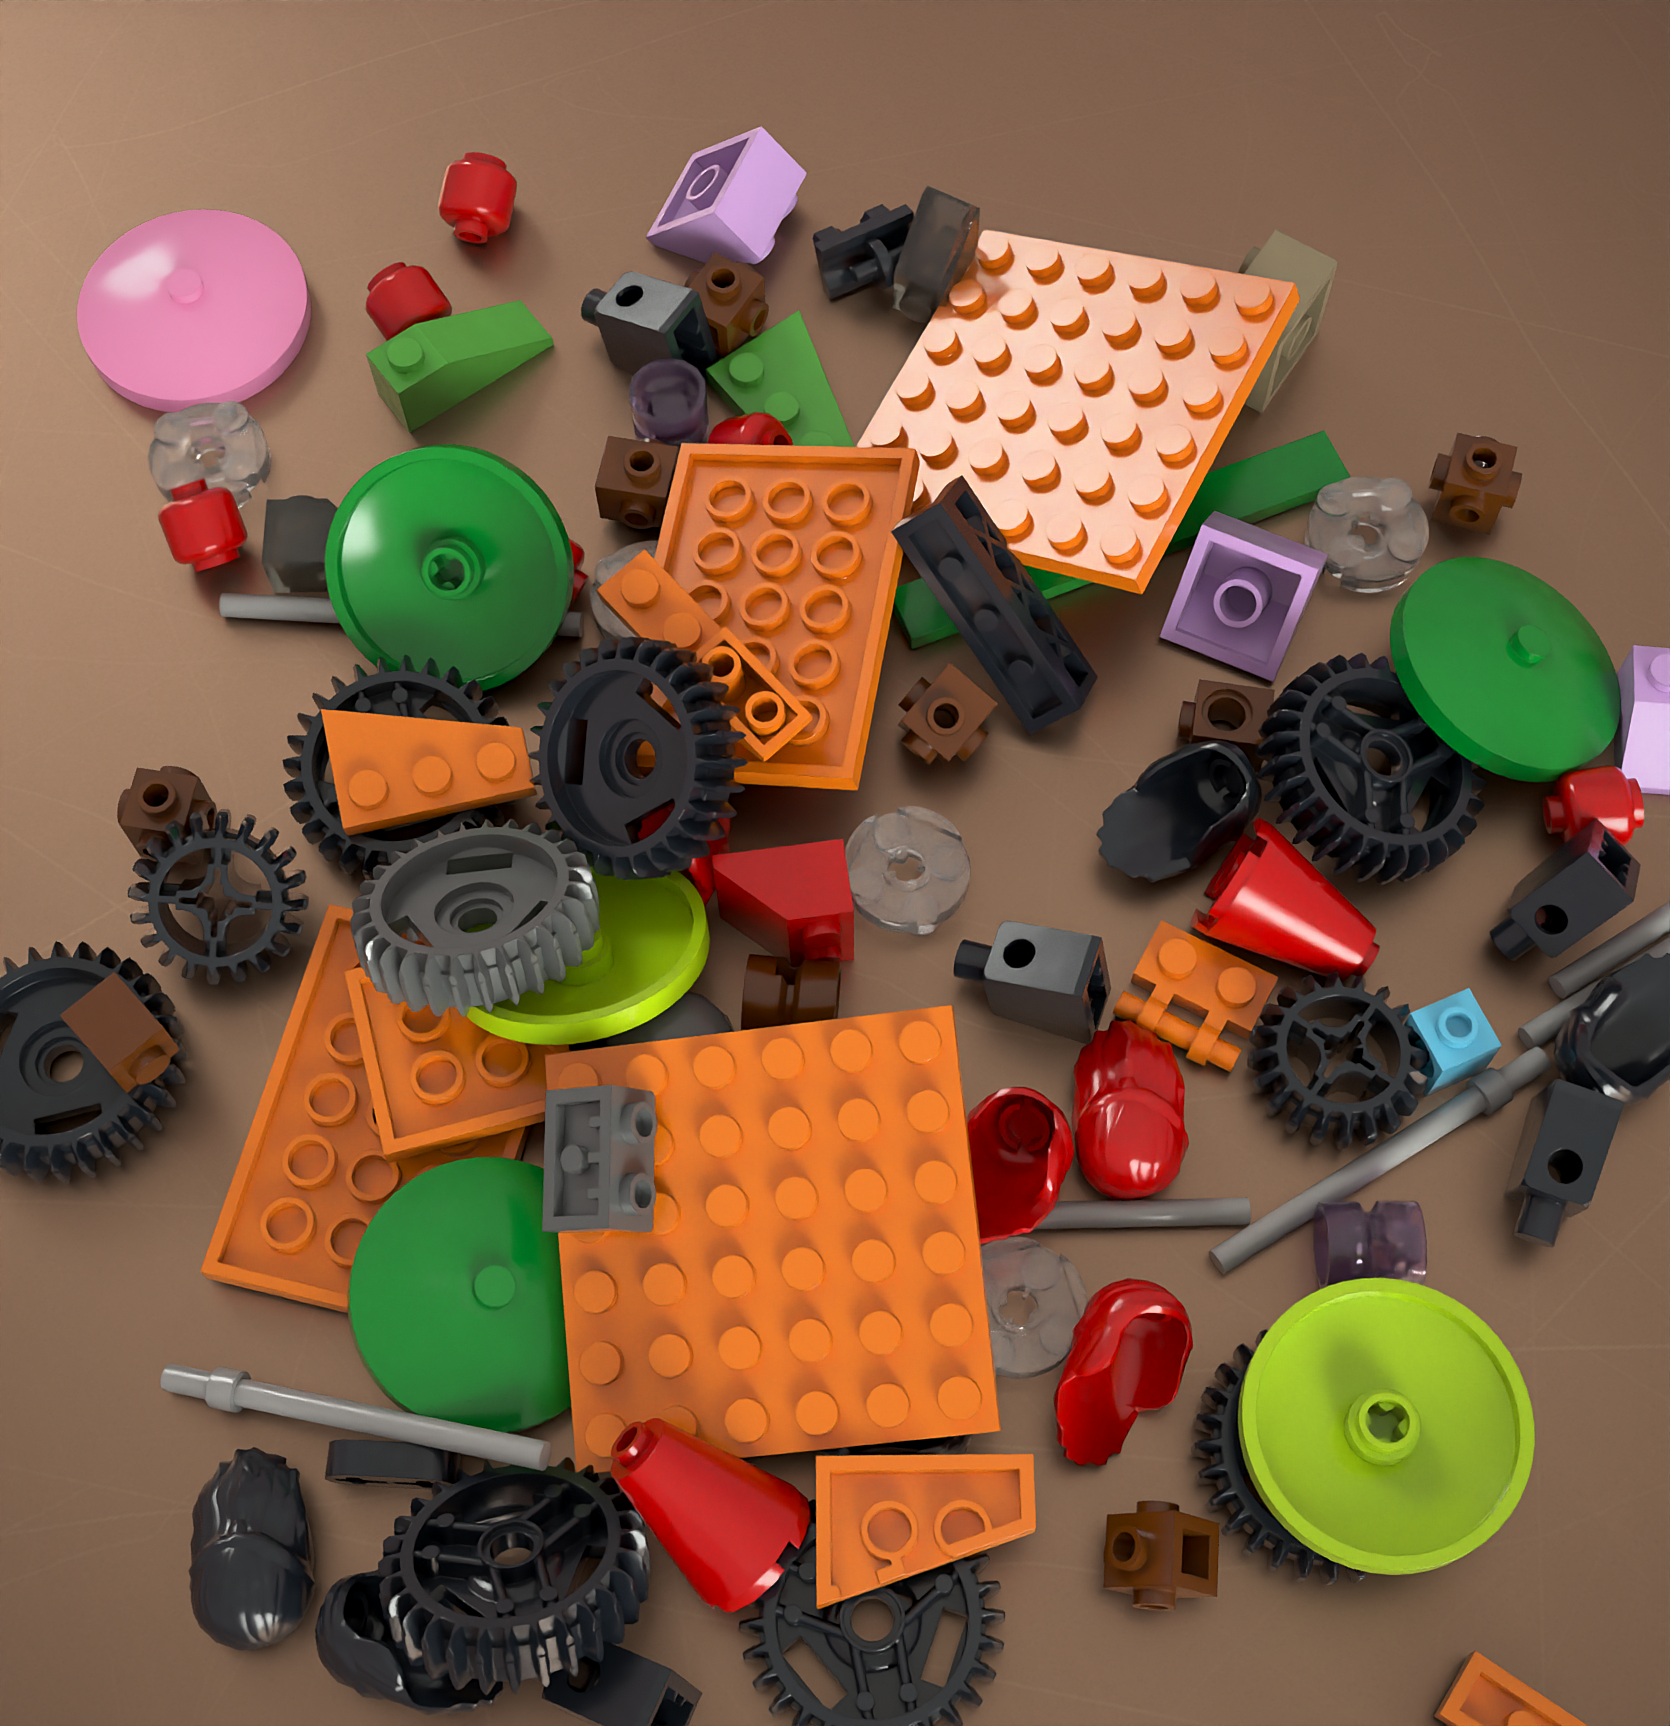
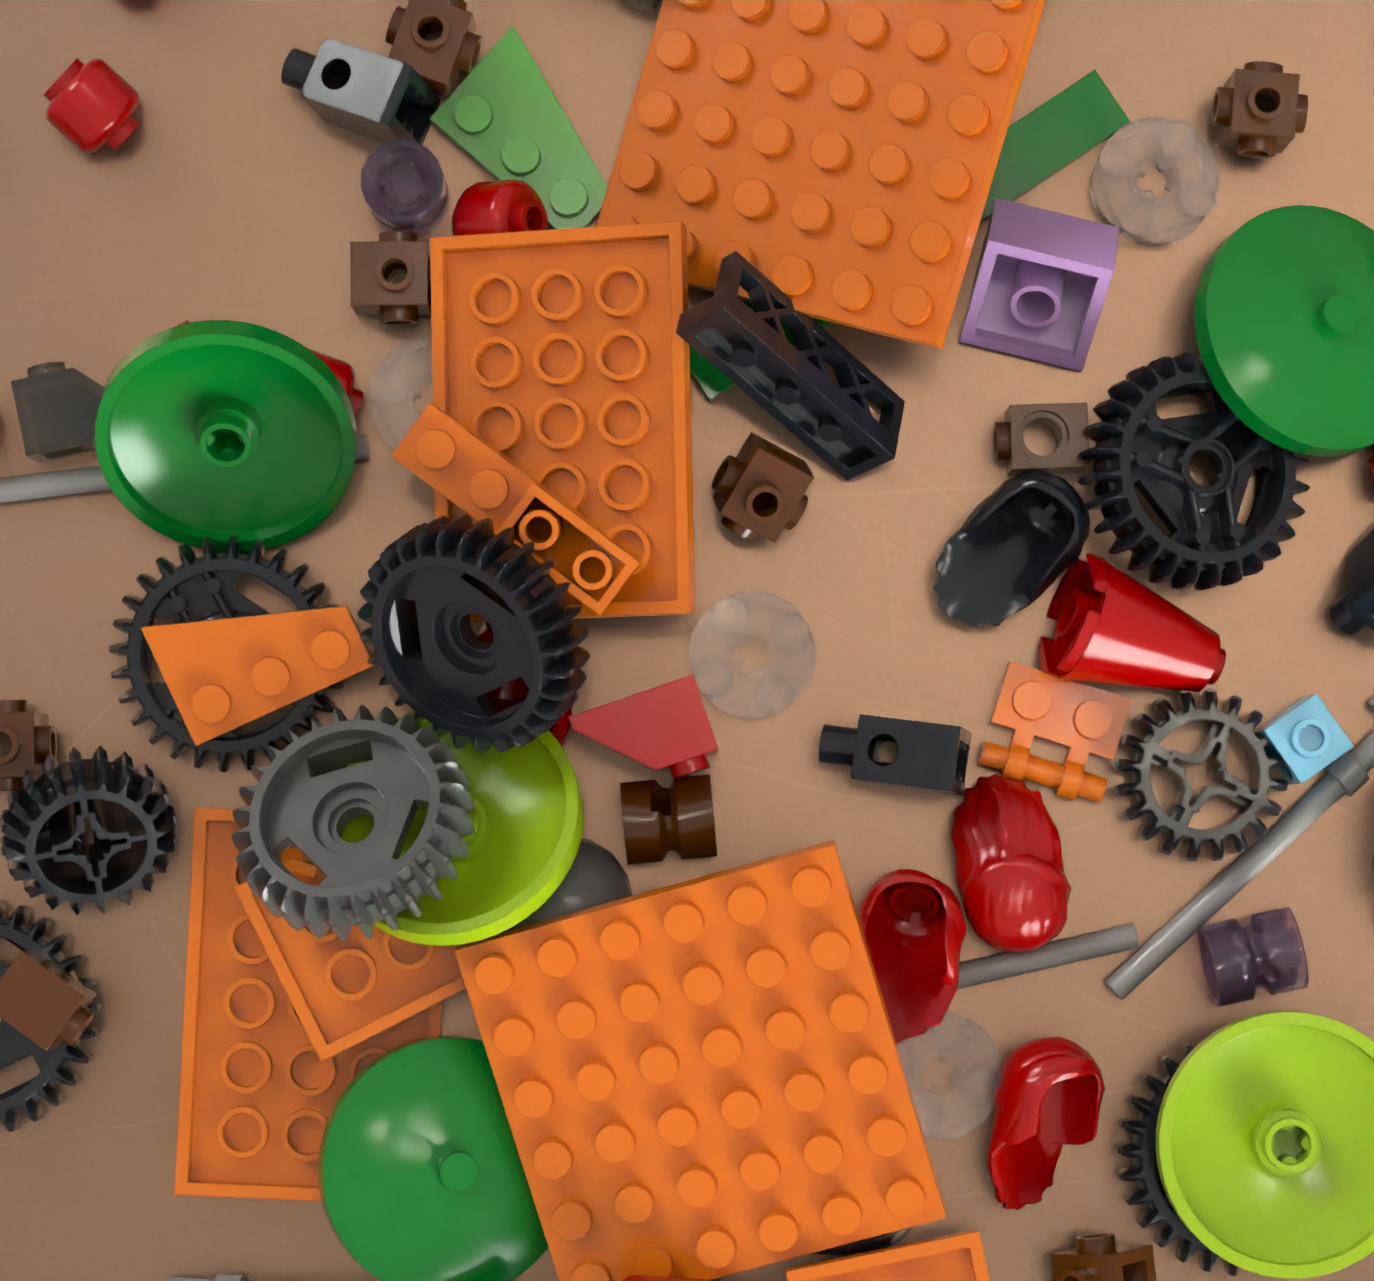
camera: 10 degrees left, 20 degrees up
bright green slope [366,300,554,433] -> none
dark grey bracket [542,1085,657,1233] -> none

